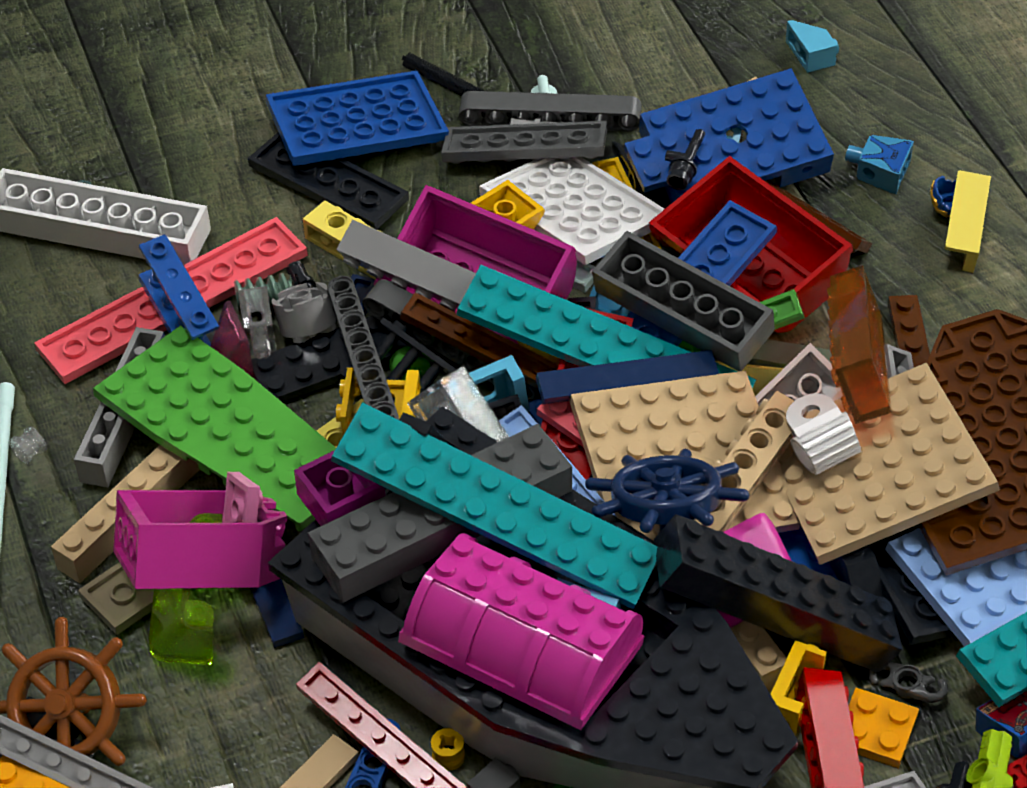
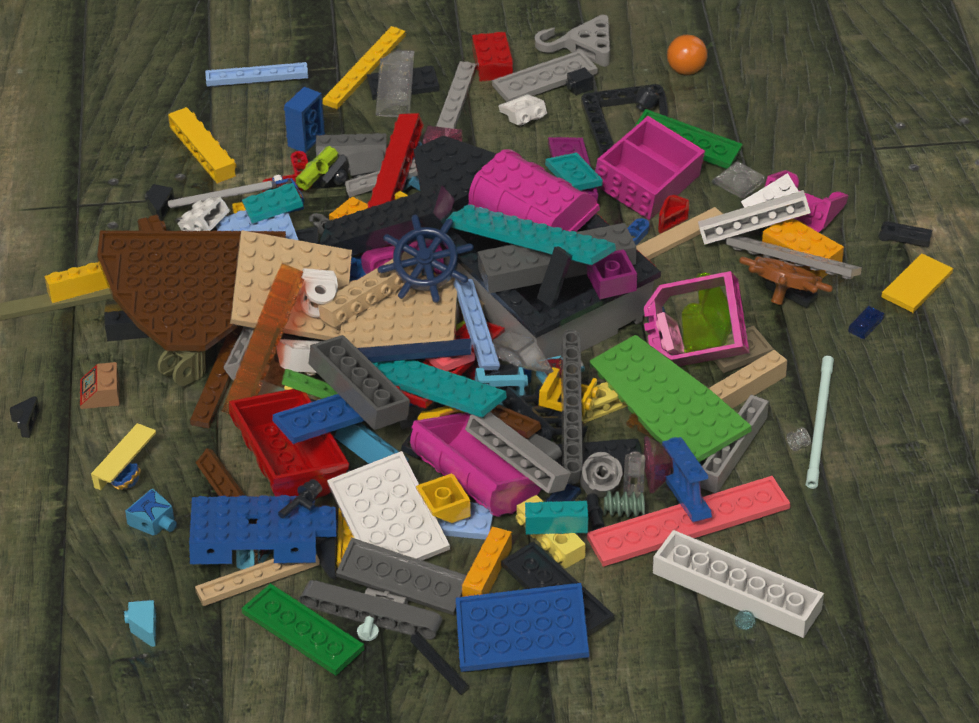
camera: 165 degrees left, 5 degrees down
none -> green plate [242,583,364,676]
none -> light orange brick [462,526,512,597]
none -> teal brick [525,501,588,534]

